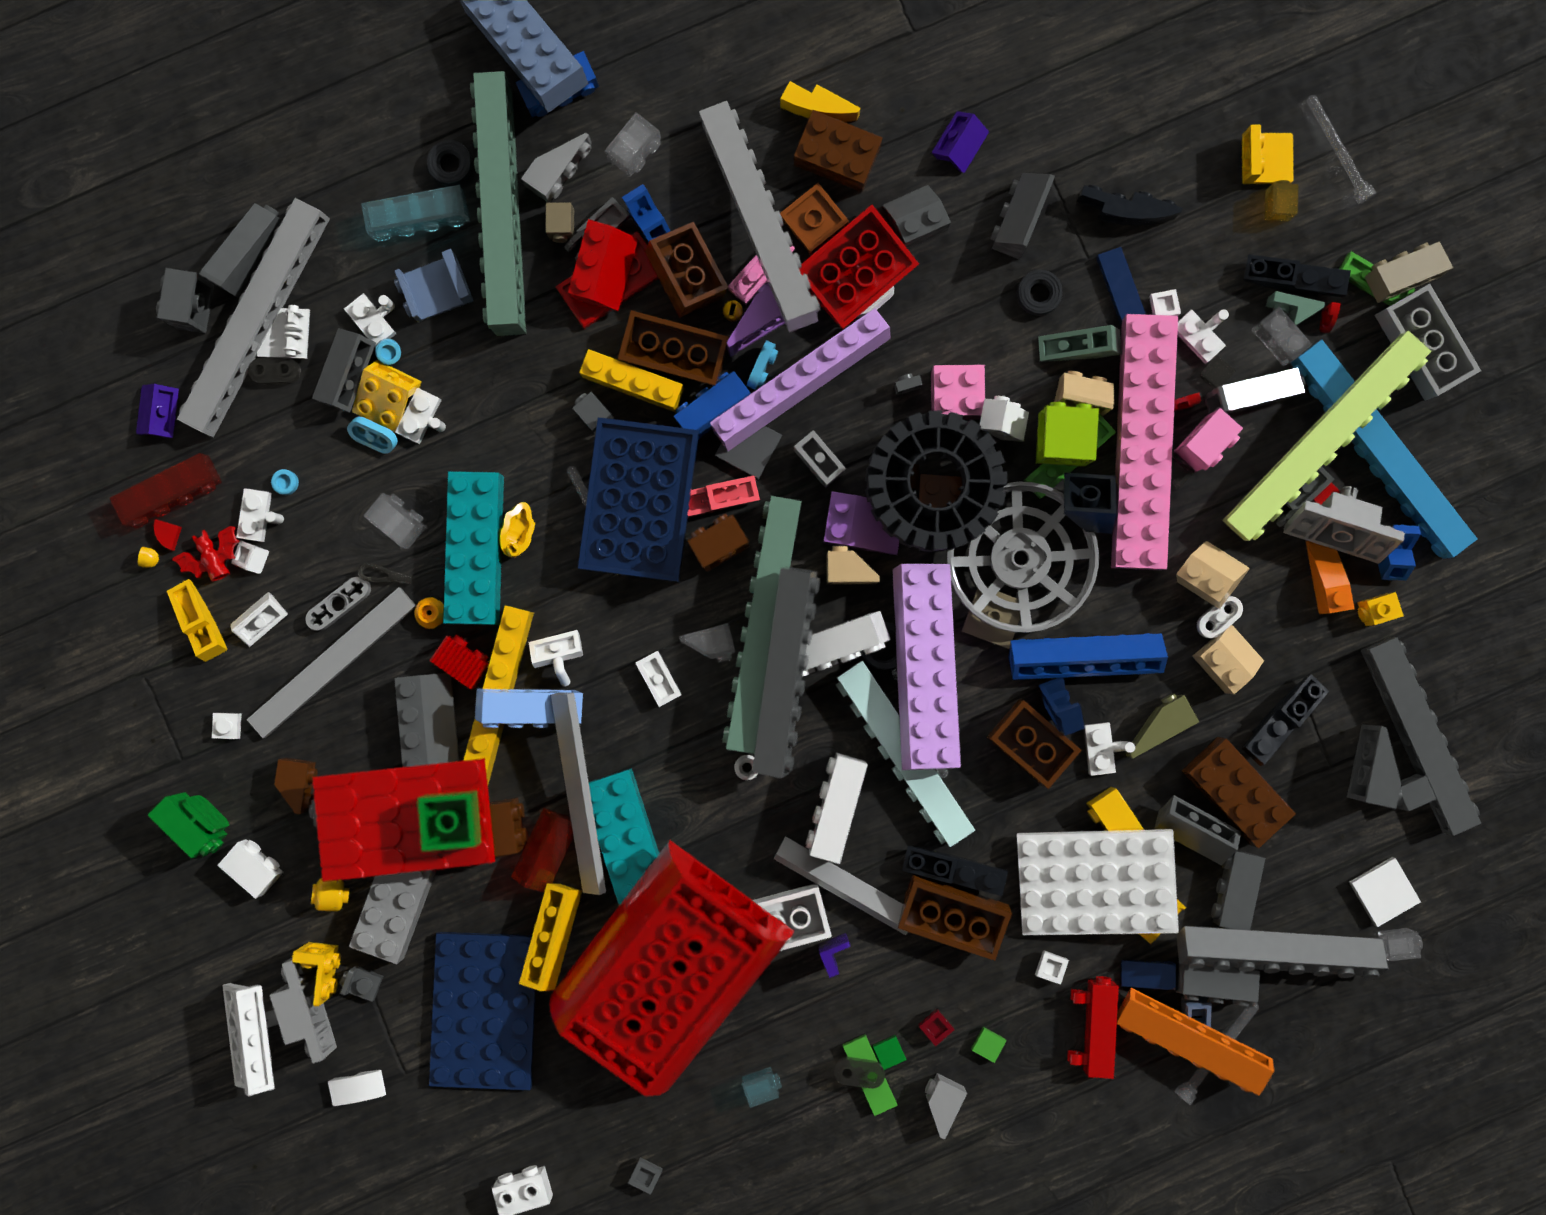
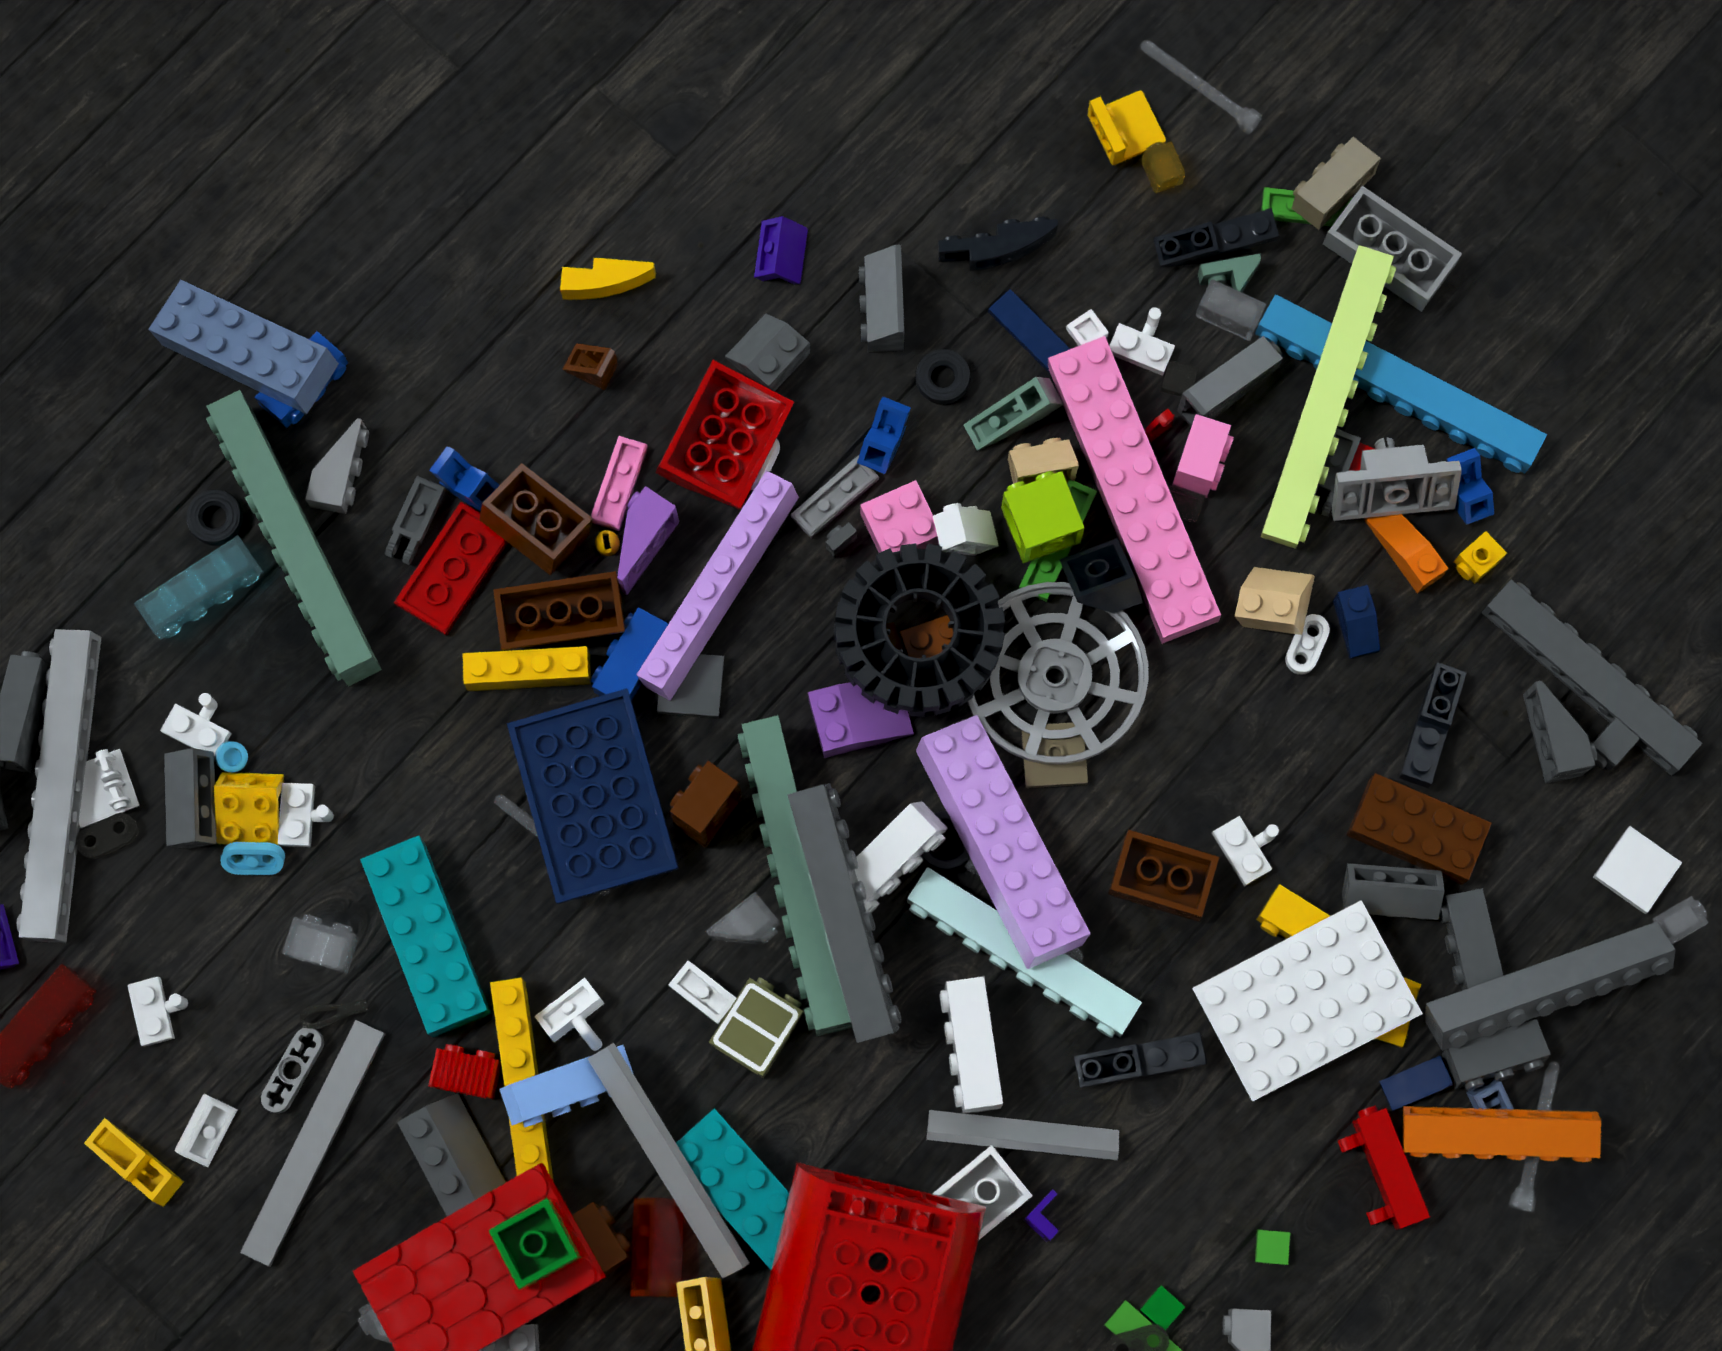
camera: 25 degrees left, 10 degrees down
yellow hinge [138,547,159,568] -> none
red tile [154,519,182,551] -> none
red animal [172,526,239,582] -> none
white plate [212,713,241,739] -> none
white slope [231,540,269,574] -> none
medium azure tile [271,469,299,495] -> none
reddish brown slope [274,758,318,814] -> none
sand blue panel [394,249,474,322] -> none
light orange plate [414,597,444,629] -> none
yellow arm [499,502,535,557] -> none
dark tan brick [546,203,574,243] -> none
red slope [568,219,638,312] -> none
dark grey brick [573,392,613,434] -> none
clear brick [605,112,661,177] -> none
coral slope [688,476,760,518] -> none
light grey brick [699,101,820,332] -> none
white plate [734,755,757,780] -> none
medium azure plate [747,340,778,390] -> none
dark orange plate [780,183,849,255] -> none
reddish brown brick [794,110,883,192] -> none
light grey brick [794,430,846,488] -> none
tan slope [826,546,880,584] -> none
reddish brown slope [898,874,1012,961] -> none
dark red plate [918,1008,955,1046] -> none
blue brick [1009,633,1168,680] -> none
white plate [1035,950,1069,985] -> none
dark blue window [1038,677,1085,735] -> none
olive slope [1125,693,1199,759] -> none
tan slope [1192,625,1264,694] -> none
red tile [1320,302,1341,333] -> none
none -> reddish brown slope [563,343,618,390]
none -> olive brick [709,977,804,1079]
none -> light grey tile [791,455,879,539]
none -> blue brick [857,397,911,474]
none -> dark blue slope [1333,585,1380,659]

